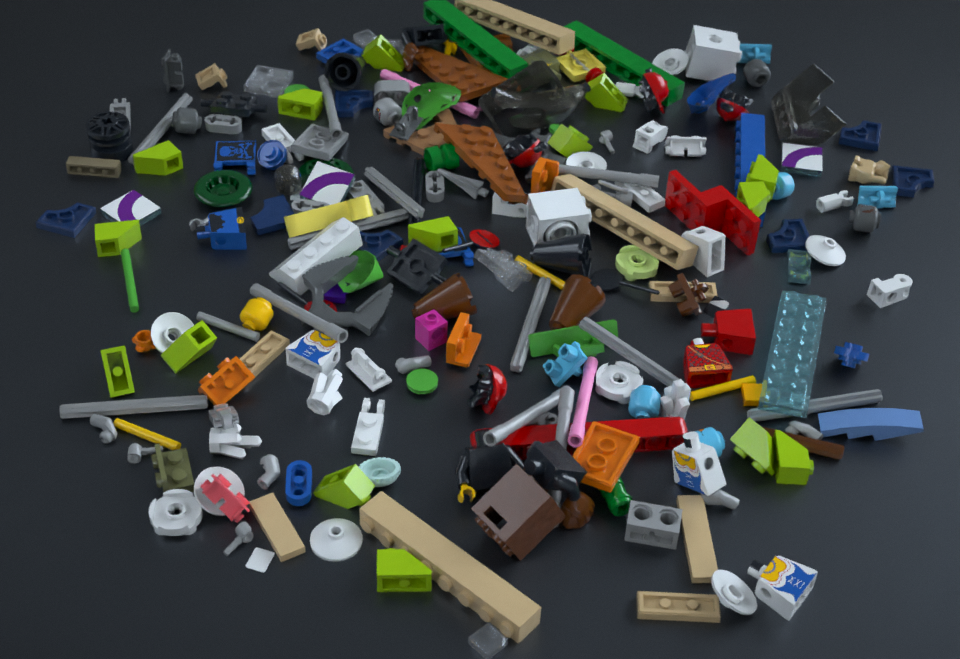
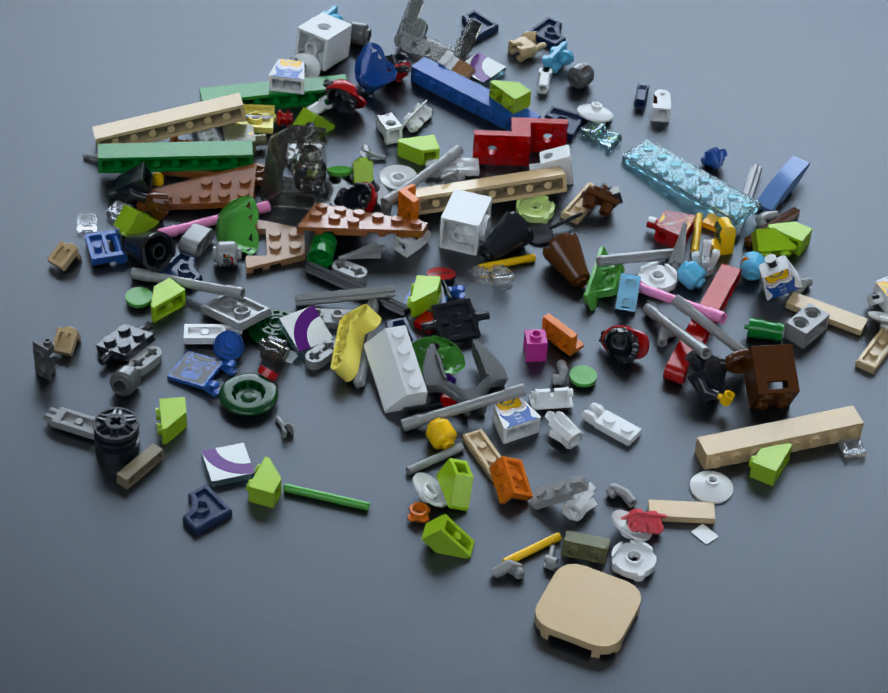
camera: 60 degrees left, 0 degrees up
light grey axle [59,395,208,419] -> none
light grey axle [128,93,193,166] -> none
blue torso [196,207,247,250] -> none
light grey hand [223,522,254,556] -> none
clear plate [244,65,293,98] -> none
dark blue tile [250,195,295,235] -> none
blue plate [285,460,312,506] -> none
lime slope [313,464,375,509] -> none
light aqua hat [358,457,401,487] -> none
dark grey hinge [389,106,423,141] -> none
reddish brown cone [411,272,477,320] -> none
light grey axle [510,277,551,373] -> none
black torso [523,440,595,529] -> none
orange tile [572,421,640,493] -> none
red torso [701,309,756,355] -> none
lime slope [736,181,771,217] -> none
none -> red tile [258,365,279,381]
none -> white torso [269,57,304,94]
none -> lime slope [397,135,440,165]
none -> leg [438,50,475,79]
none -> tan tile [534,564,641,659]
none -> dark blue bar [634,82,650,109]
none -> light grey piece [667,222,687,272]
none -> yellow leg [710,217,736,256]

